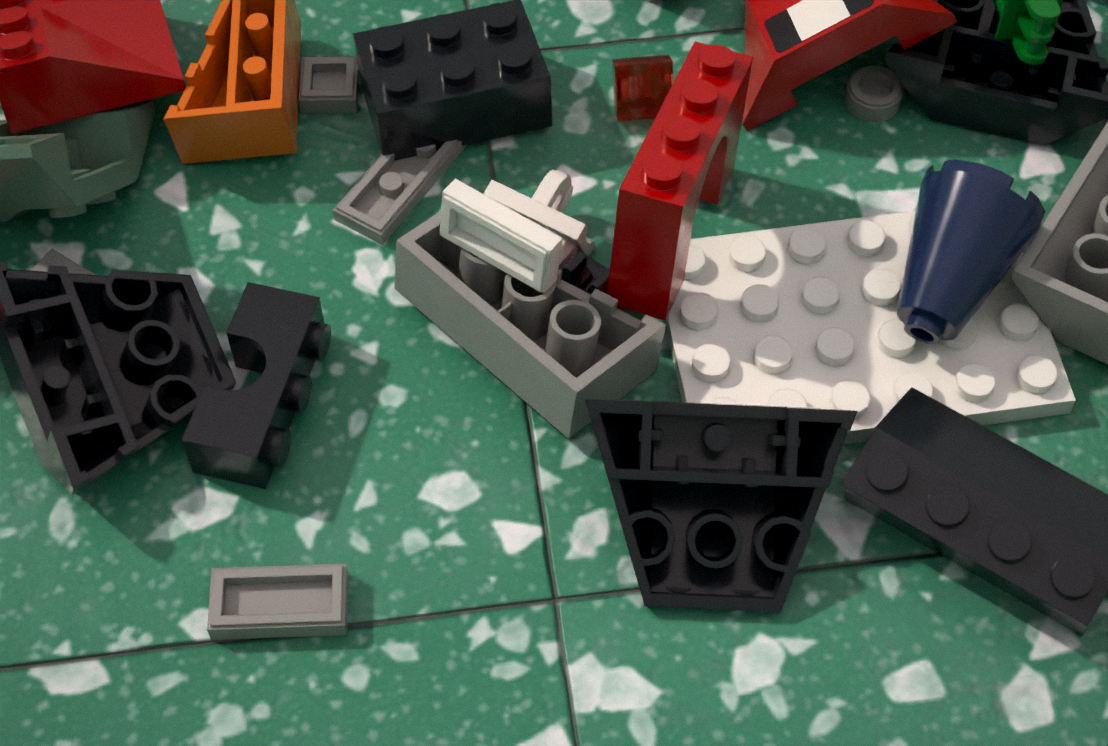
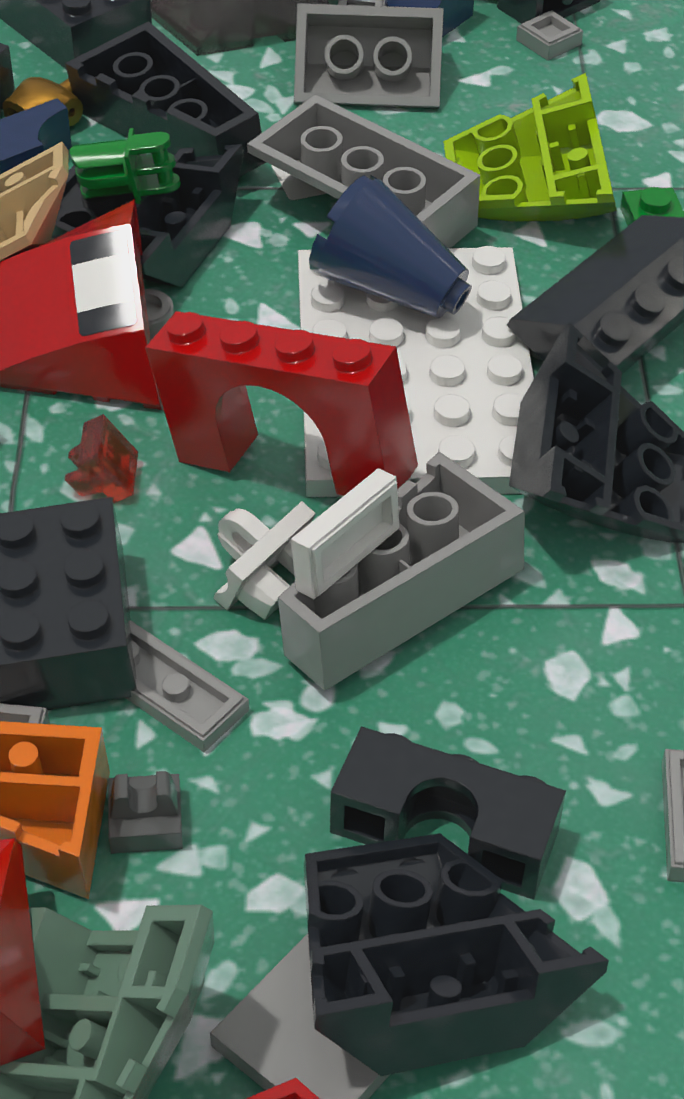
camera: 85 degrees left, 10 degrees down
none -> dark grey tile [108,771,183,854]

